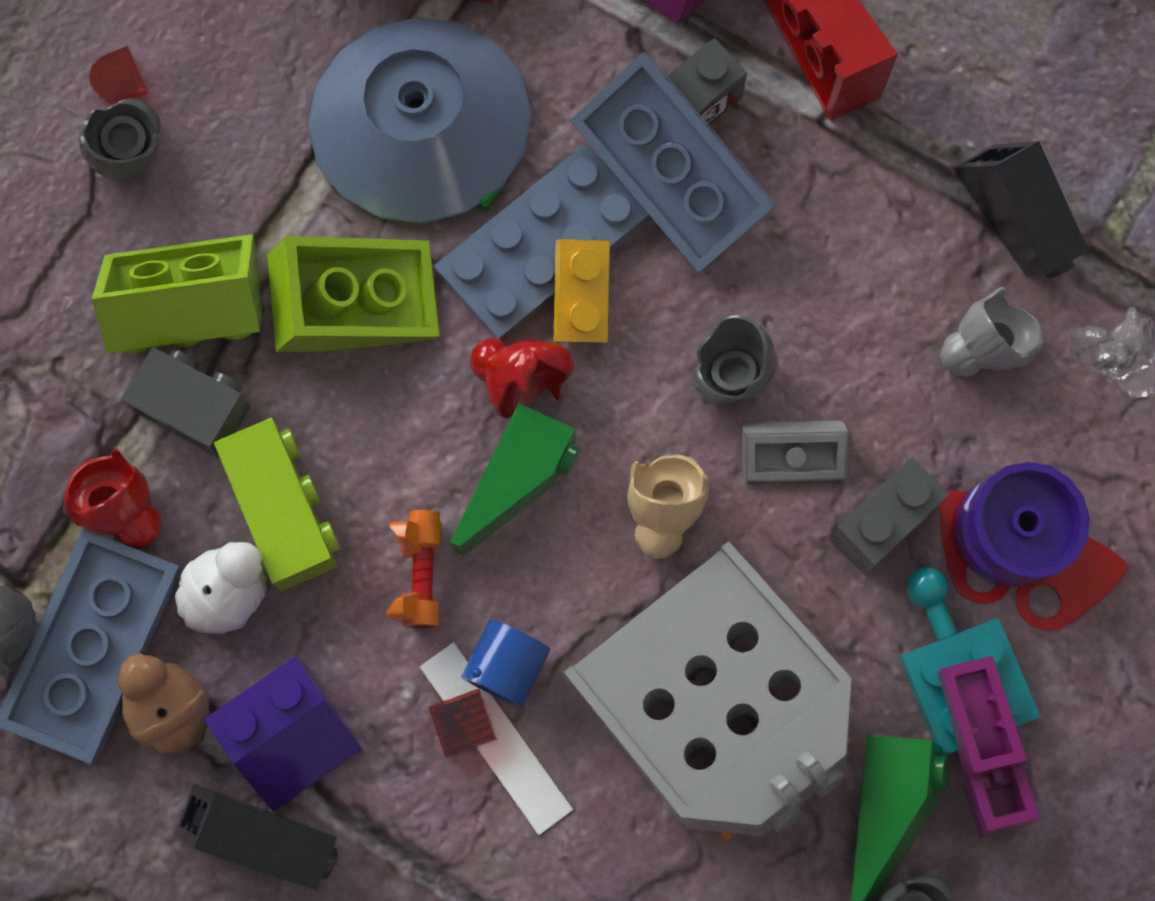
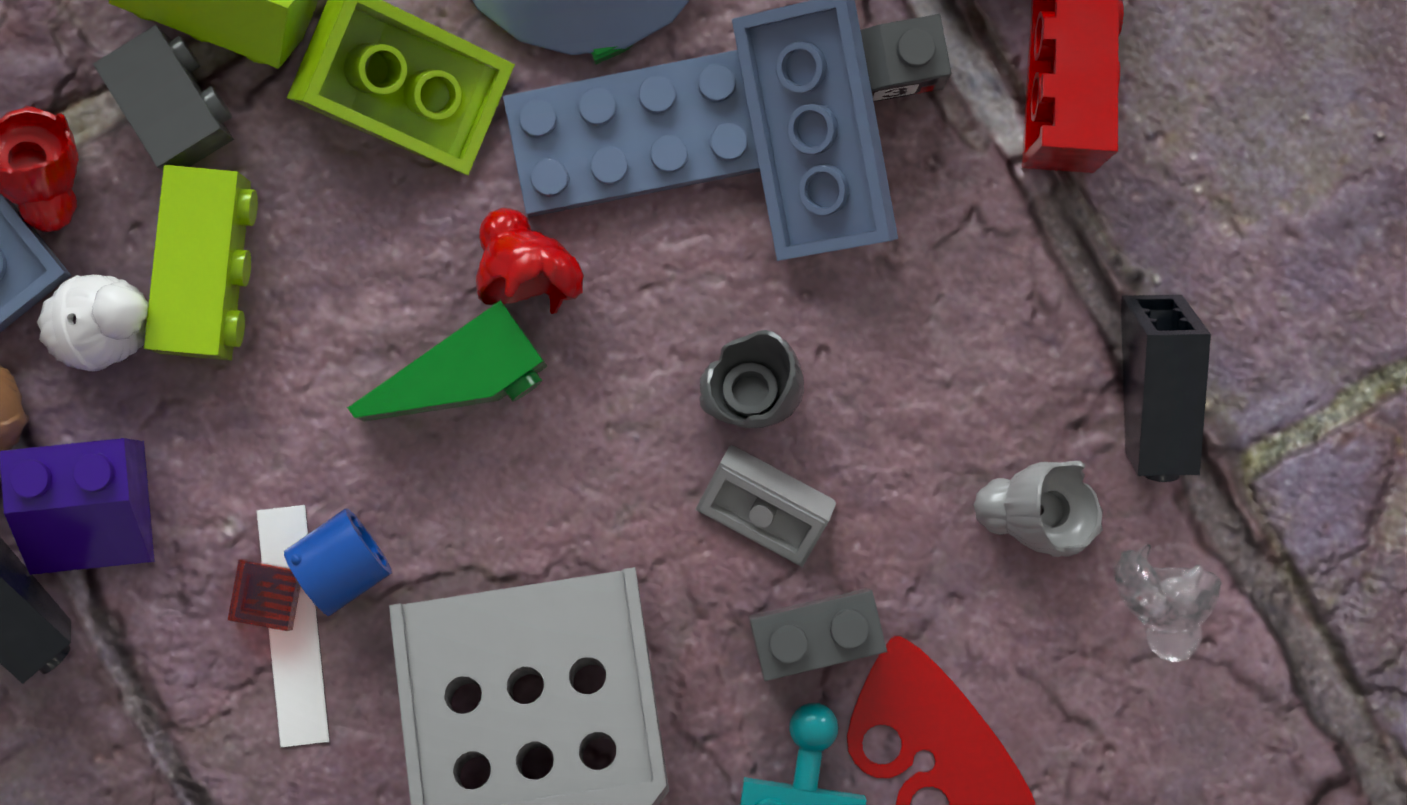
camera: 25 degrees right, 10 degrees up
orange piece [386,510,443,629] -> none
yellow plate [554,239,610,343] -> none
tan piece [627,454,710,559] -> none
dark purple wheel [954,461,1090,587] -> none

